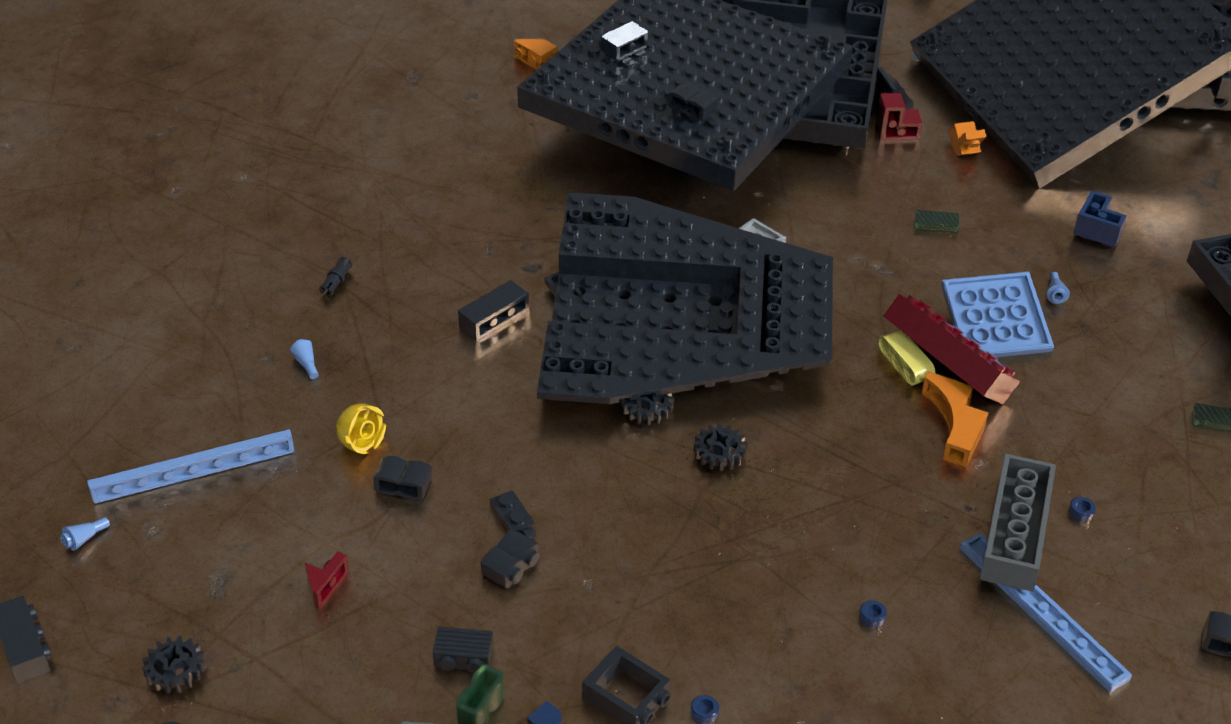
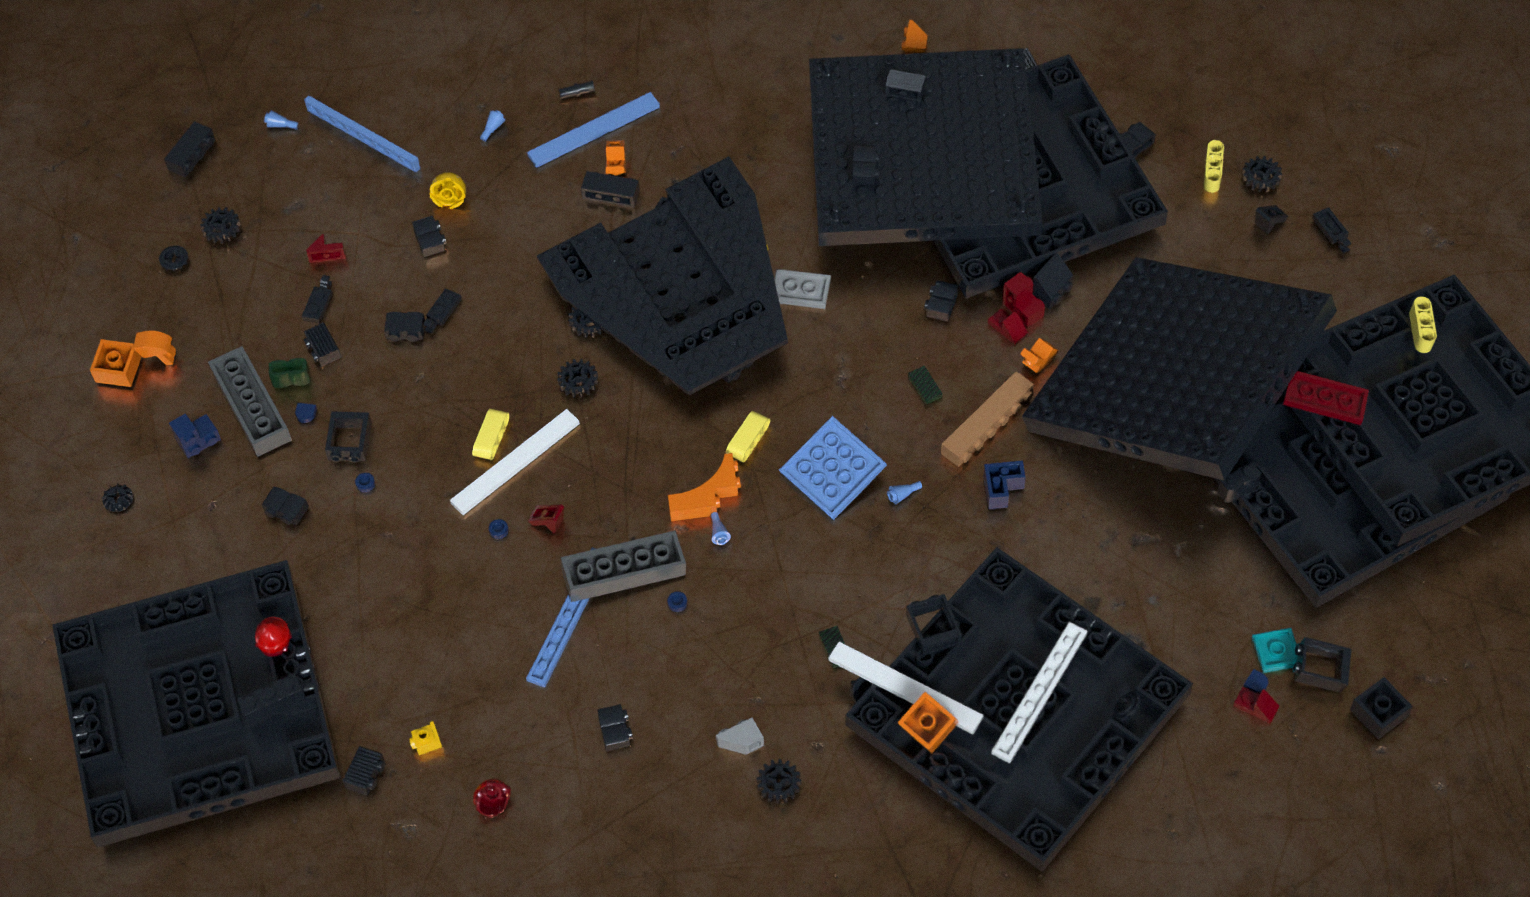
camera: 60 degrees right, 15 degrees up
dark red brick [883,294,1020,404] -> none
none -> black plate [302,275,333,324]
none -> white tile [450,409,580,515]
none -> light yellow beam [472,408,509,460]
none -> medium blue tile [527,92,660,168]
none -> dark red slope [528,504,564,534]
none -> orange brick [606,140,626,175]
none -> medium blue cone [711,512,731,545]
none -> black brick [924,280,958,322]
none -> medium nougat brick [941,371,1034,467]
none -> dark red slope [988,308,1028,345]

